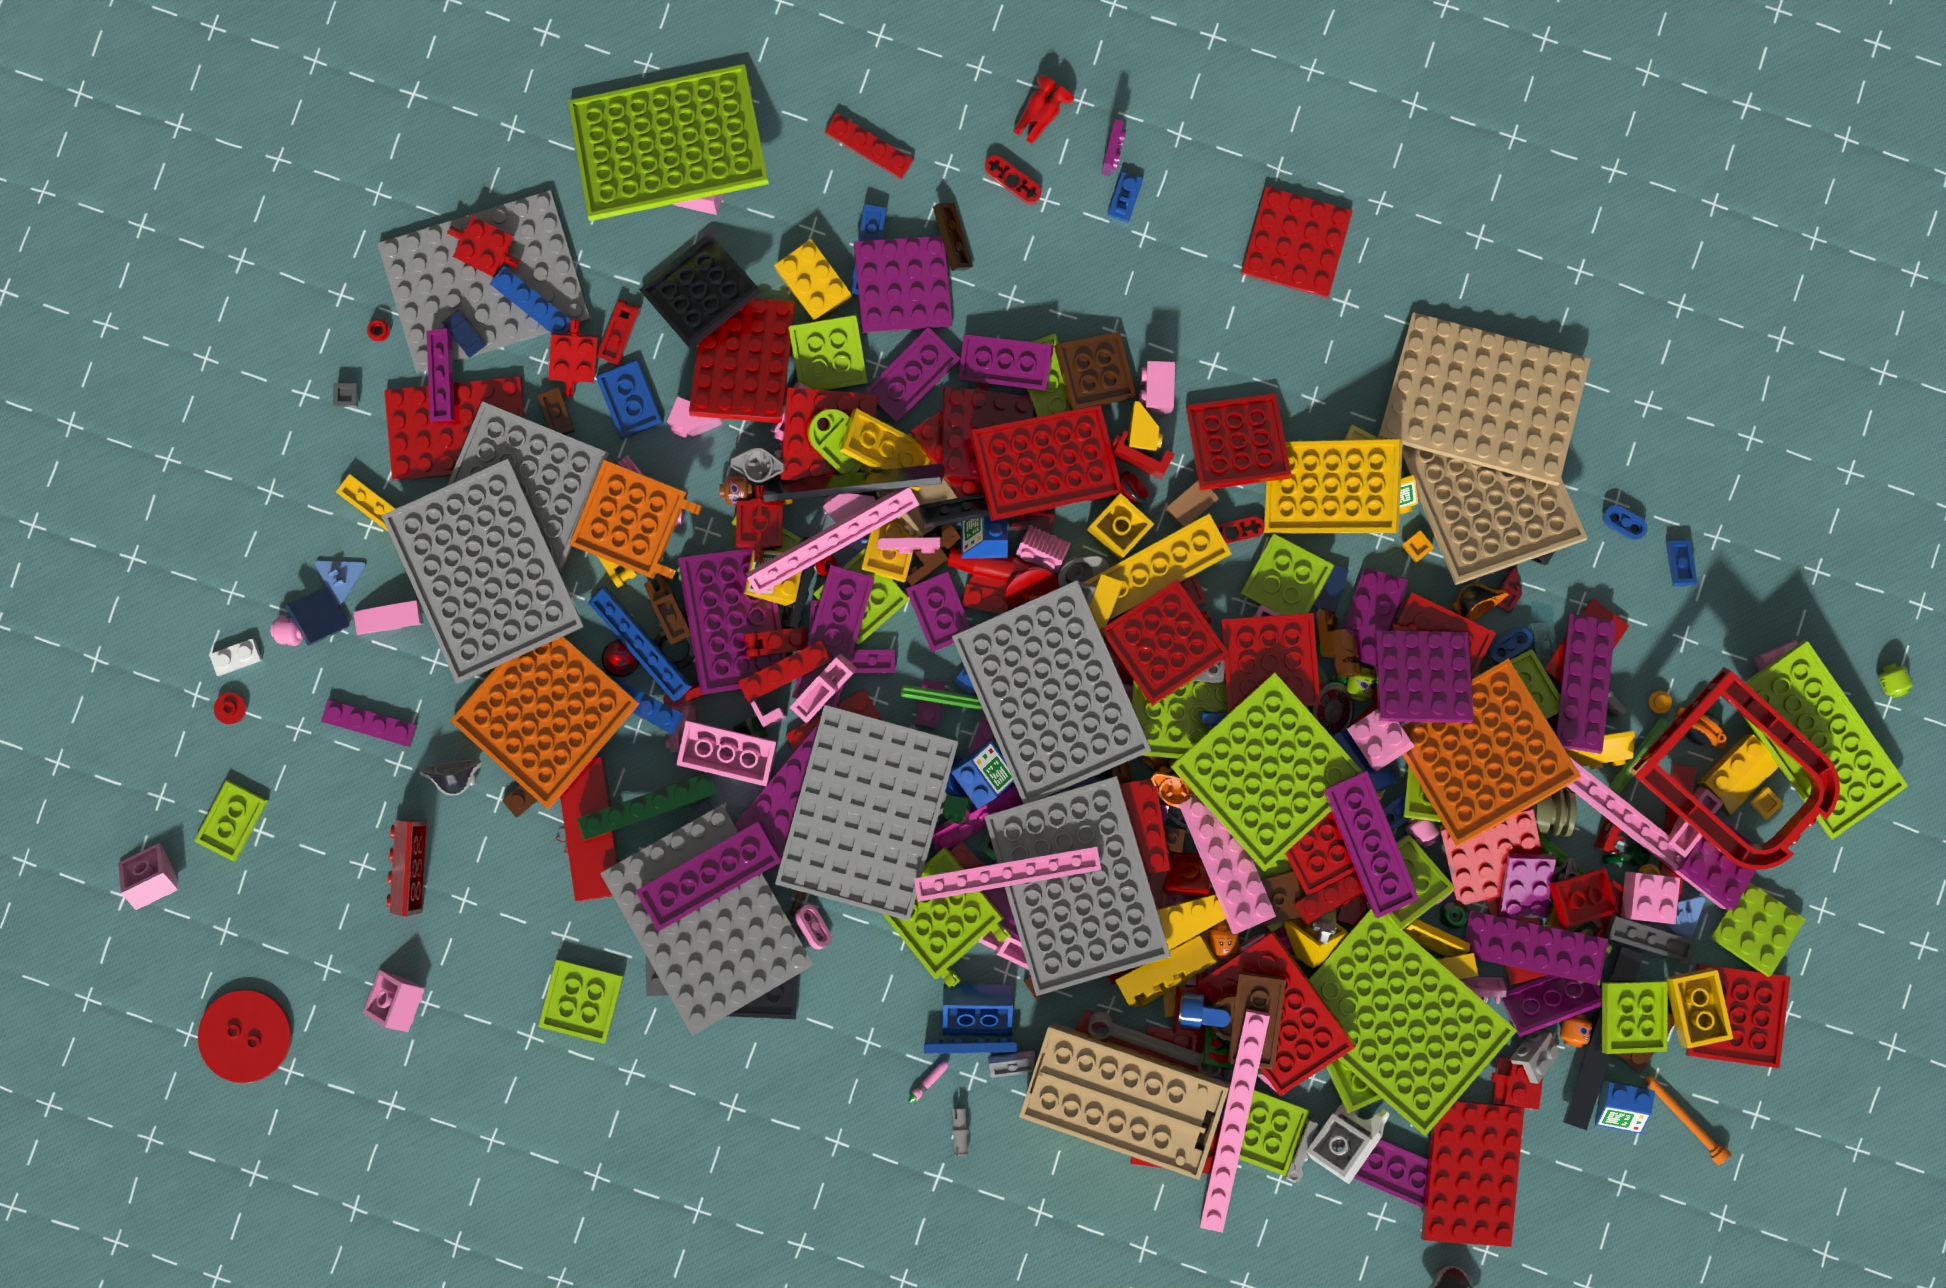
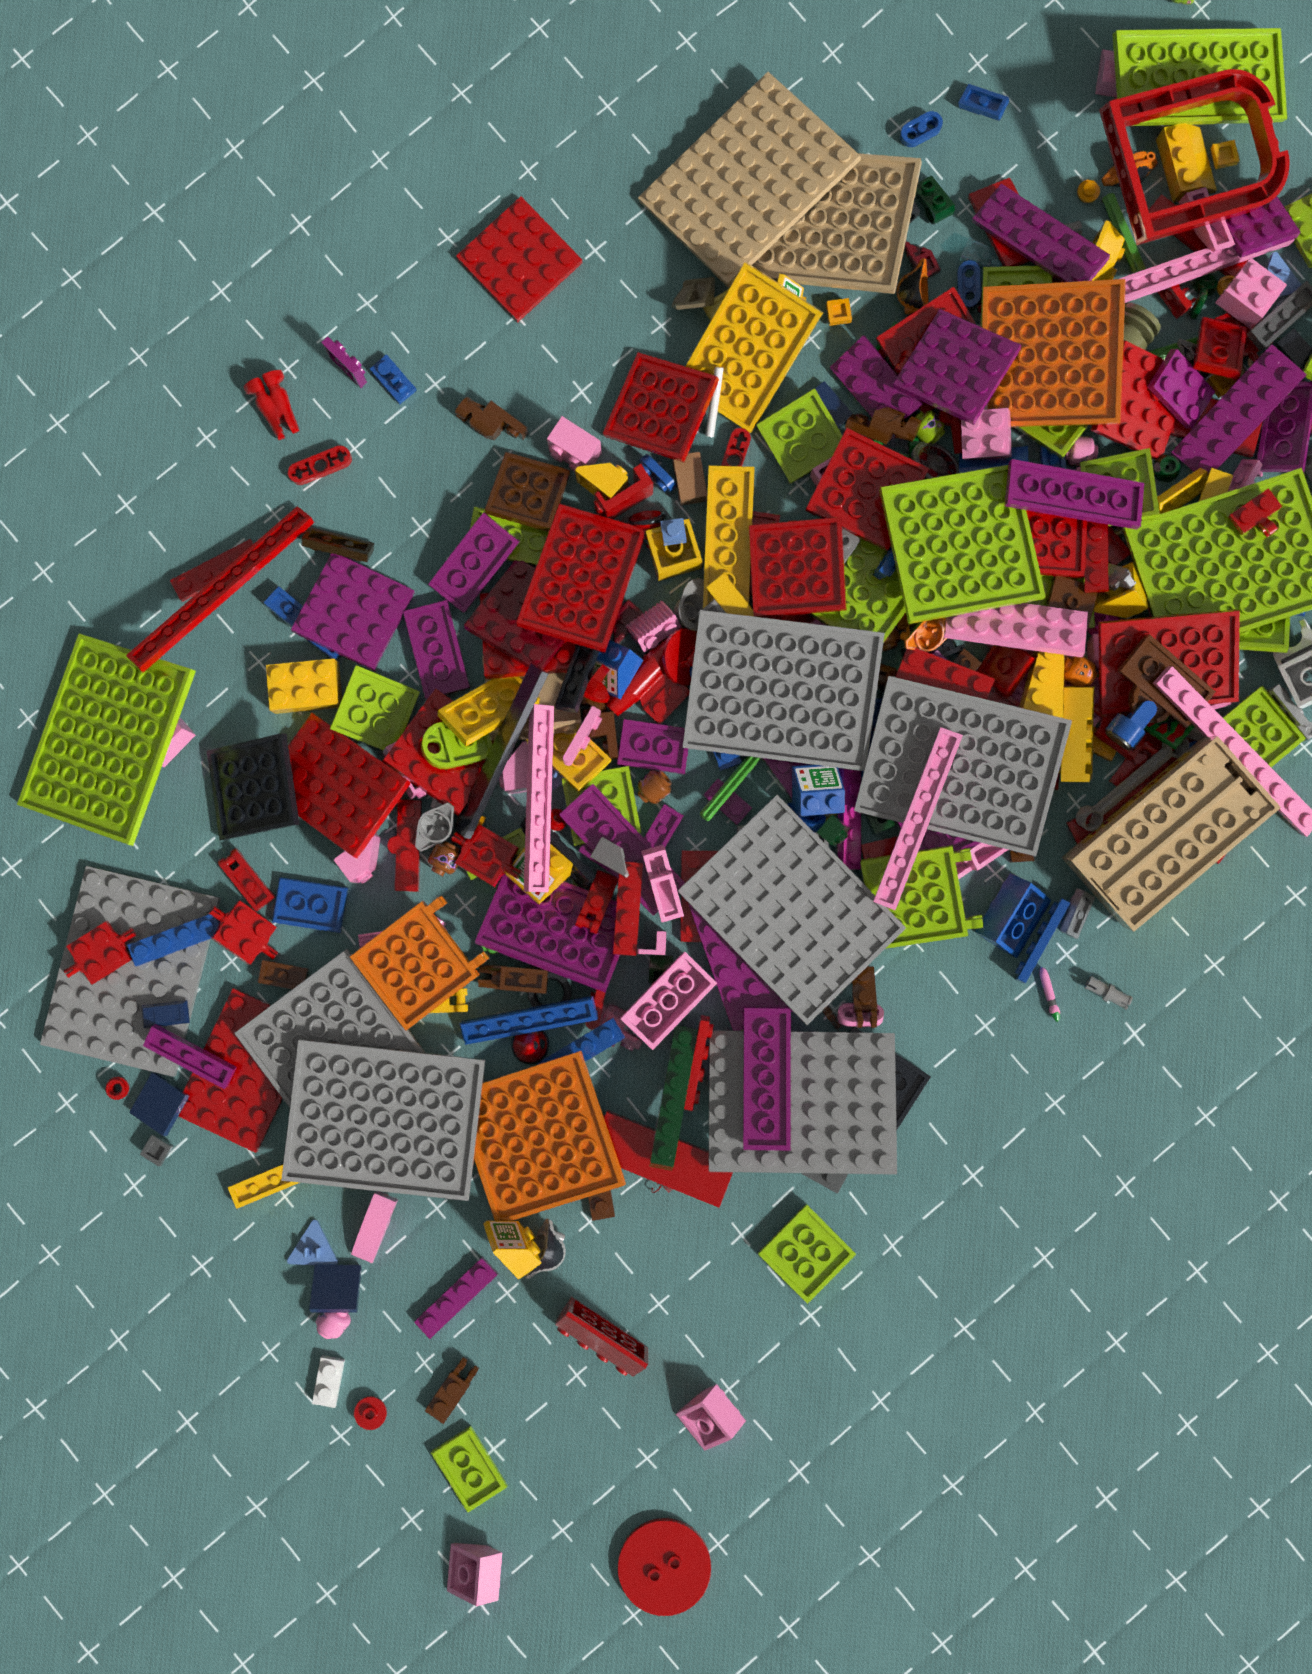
camera: 60 degrees left, 0 degrees up
none -> red plate [126,506,314,673]
none -> dark blue tile [129,1072,190,1136]
none -> red hinge [387,800,422,892]
none -> reddish brown hinge [425,1357,479,1424]
none -> reddish brown plate [455,397,528,440]
none -> yellow slope [483,1221,541,1280]
none -> red tile [584,664,610,703]
none -> light grey tile [590,837,629,878]
none -> dark orange head [638,770,672,804]
none -> blue plate [639,454,677,493]
none -> medium blue plate [660,518,687,546]
none -> dark tan slope [672,277,715,310]
none -> red plate [684,1015,713,1111]
none -> white bar [705,367,724,437]
none -> reddish brown hinge [851,966,877,1028]
none -> dark green plate [915,176,955,225]
none -> red plate [1228,488,1282,538]

